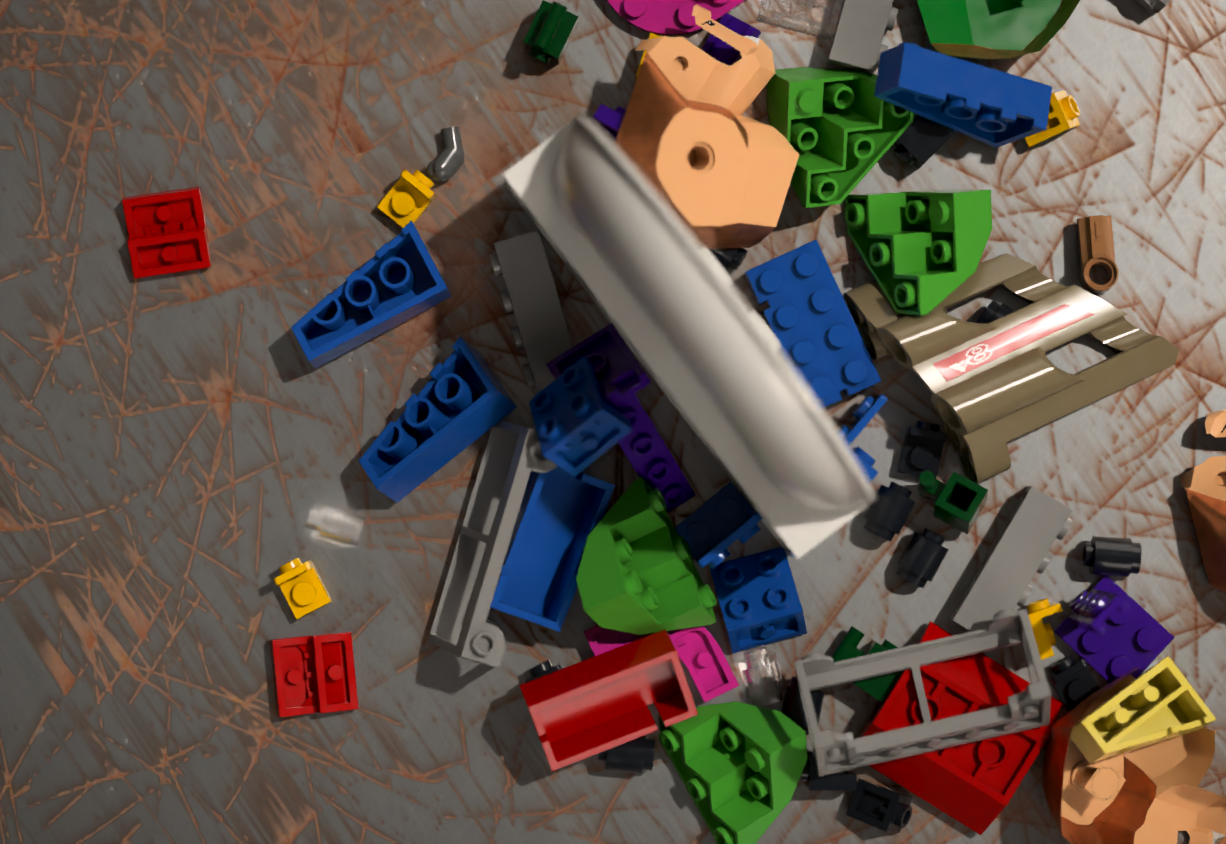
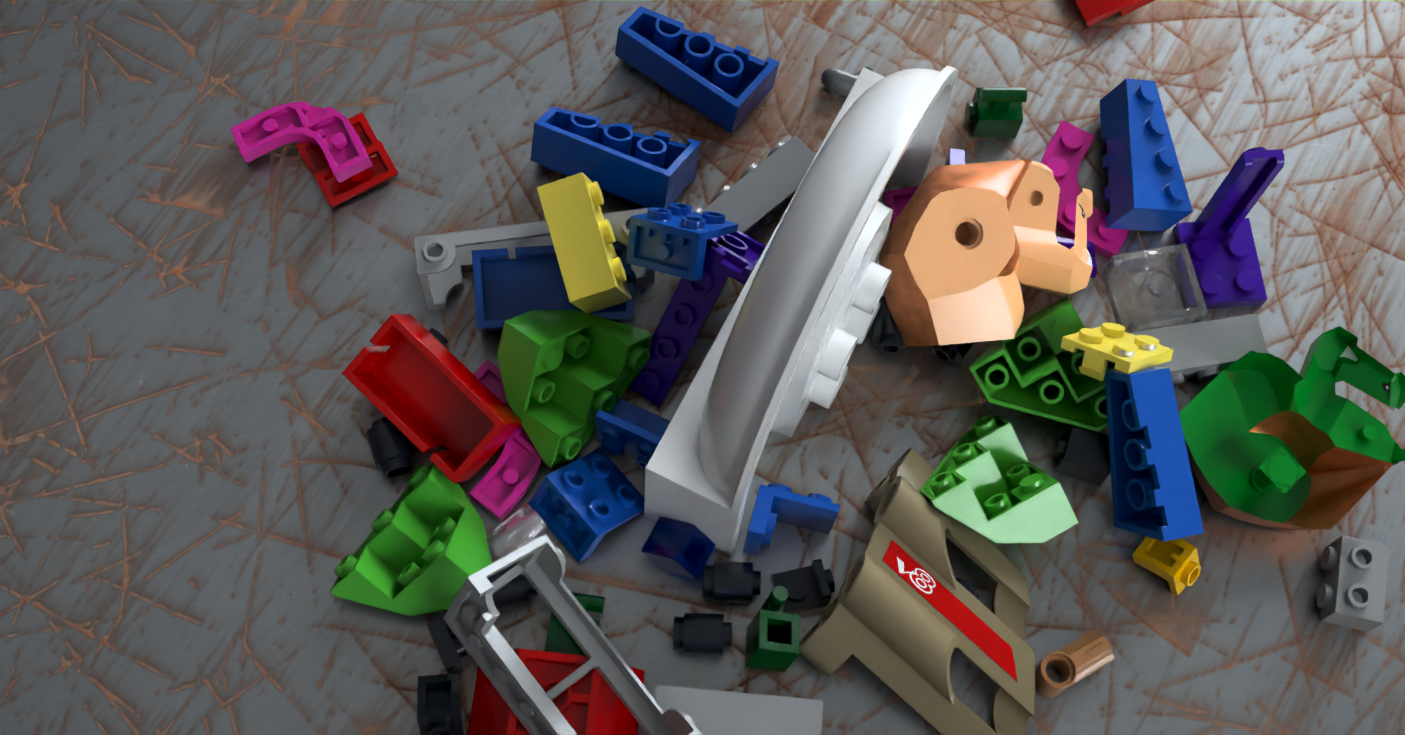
camera: 55 degrees right, 20 degrees down
yellow bracket [273,557,332,620] -> none
clear brick [306,500,365,548] -> none
yellow bracket [377,169,437,228] -> none
blue piece [744,239,881,408] -> none
none -> dark pink plate [230,102,373,183]
none -> light yellow wedge [537,172,632,314]
none -> clear blue brick [641,516,716,579]
none -> light yellow piece [1060,322,1173,381]

